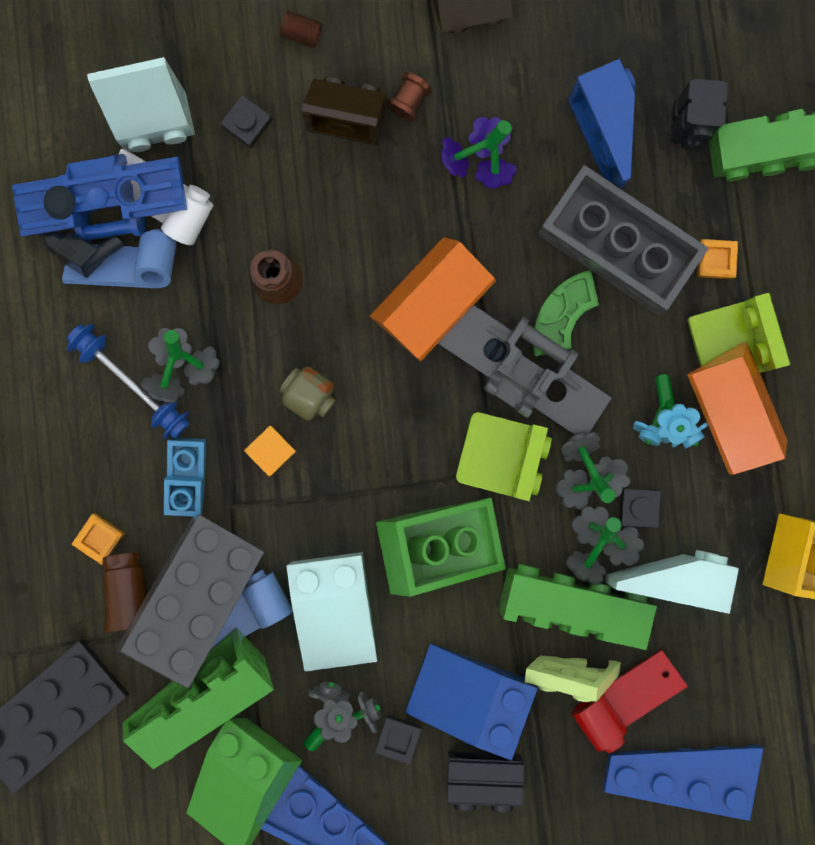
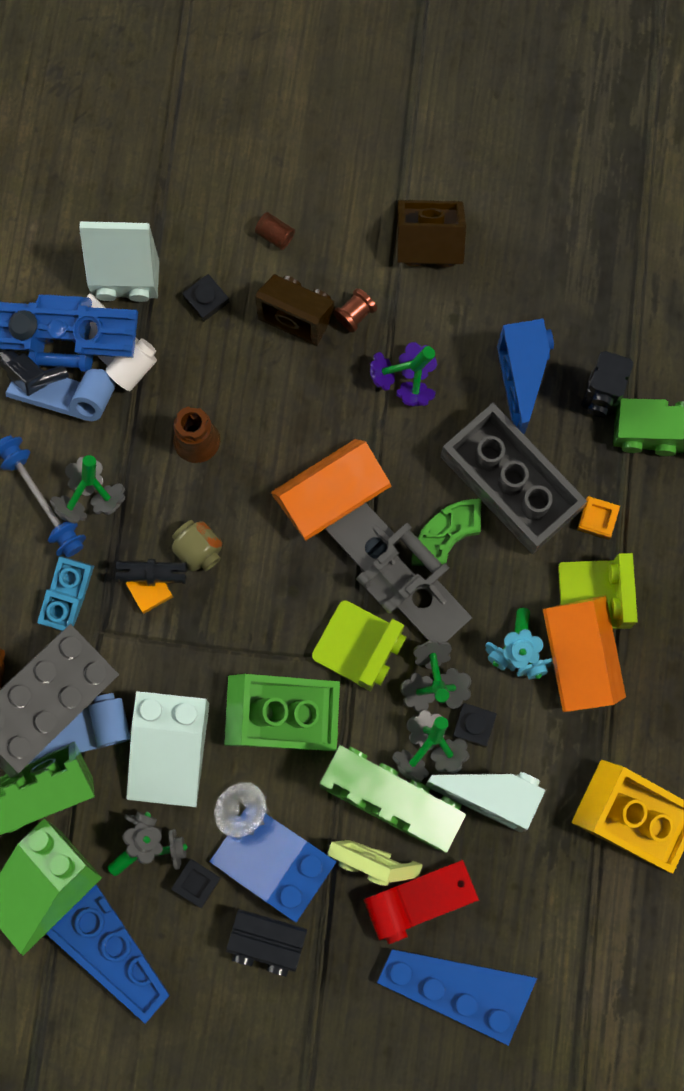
camera: 10 degrees right, 10 degrees down
none -> black pin [116,559,187,586]
none -> clear gear [214,782,269,840]

